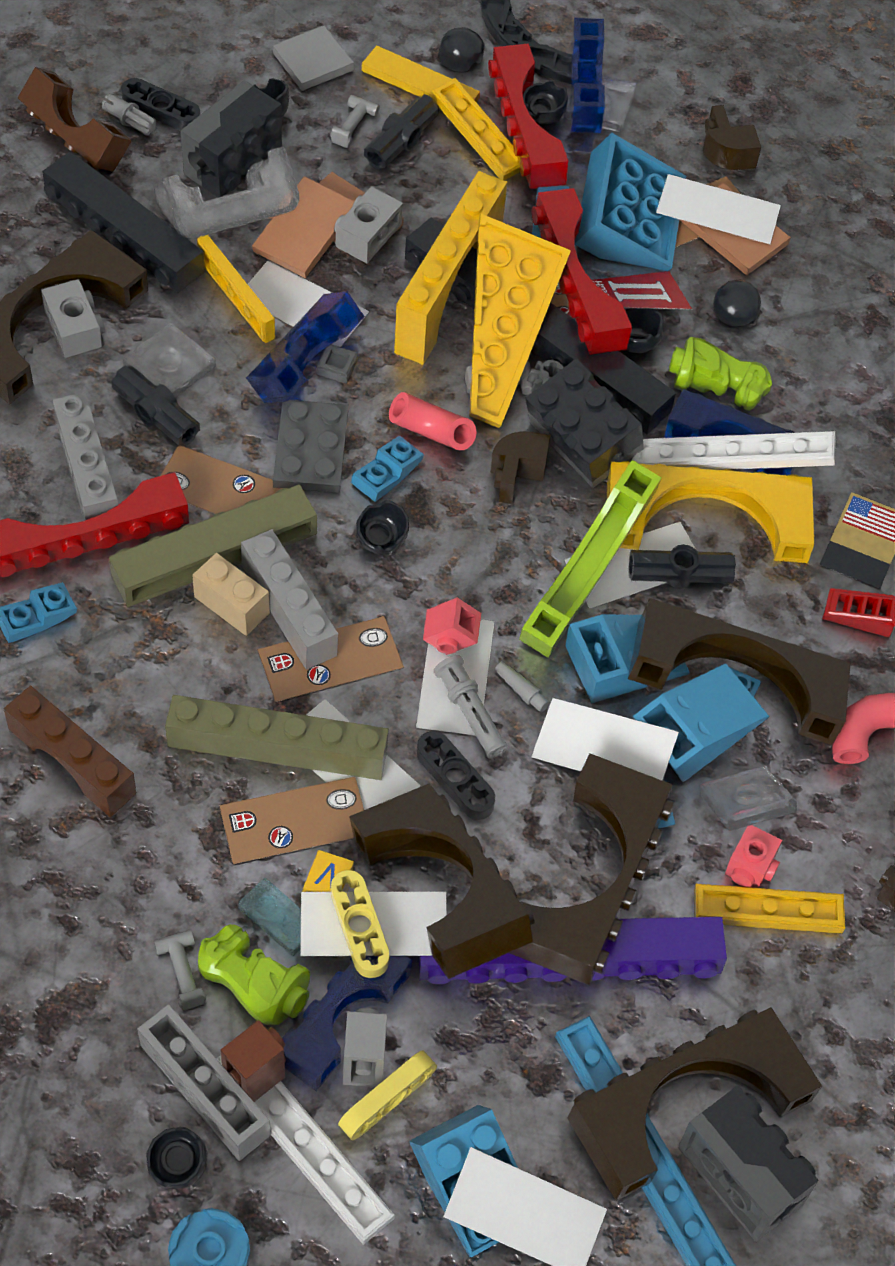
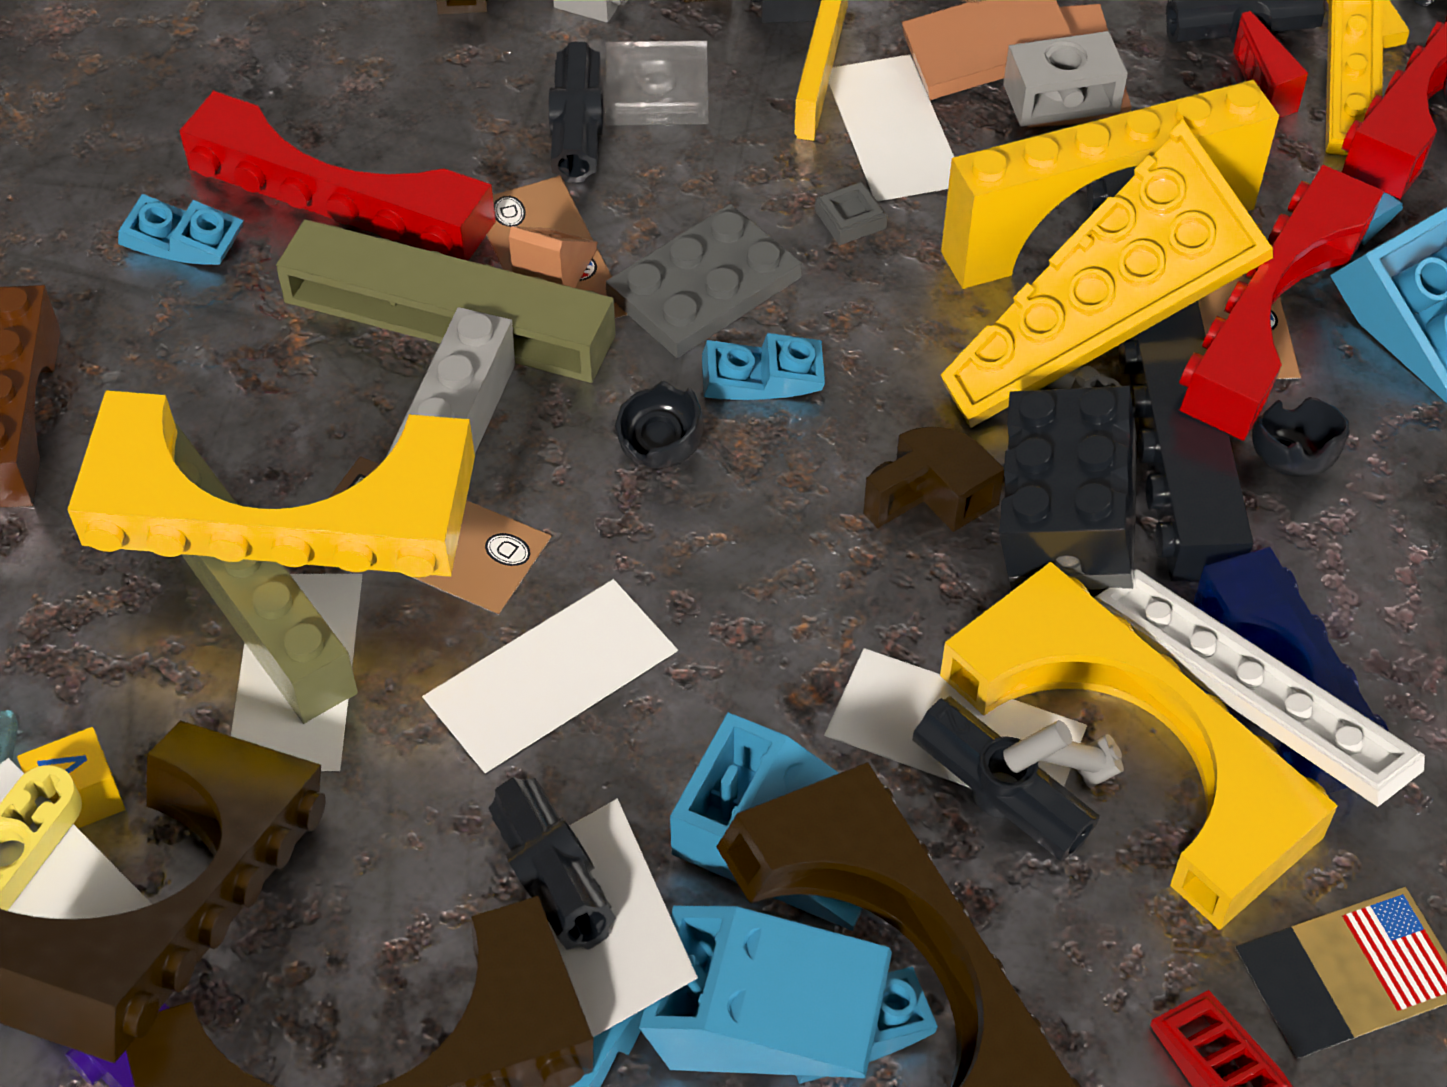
camera: 50 degrees right, 5 degrees down
light grey brick [52,392,118,521] -> none
tan brick [193,553,270,636] -> none
medium nougat sticker [219,777,364,864] -> none
clear blue arch [246,291,365,403] -> none
coral cylinder [389,392,477,450] -> none
black beam [417,731,495,820] -> none
coral brick [423,597,481,655] -> none
light grey pin [434,655,508,759] -> none
light grey animal [495,661,550,712] -> none
lime arch [519,460,662,658] -> none
red sticker [592,271,692,309] -> none
lime animal [668,337,772,411] -> none
none -> yellow arch [67,390,475,578]
none -> black piece [488,777,616,950]
none -> nougat slope [509,226,598,288]
none -> light grey piece [1003,720,1124,788]
none -> red slope [1233,11,1308,119]

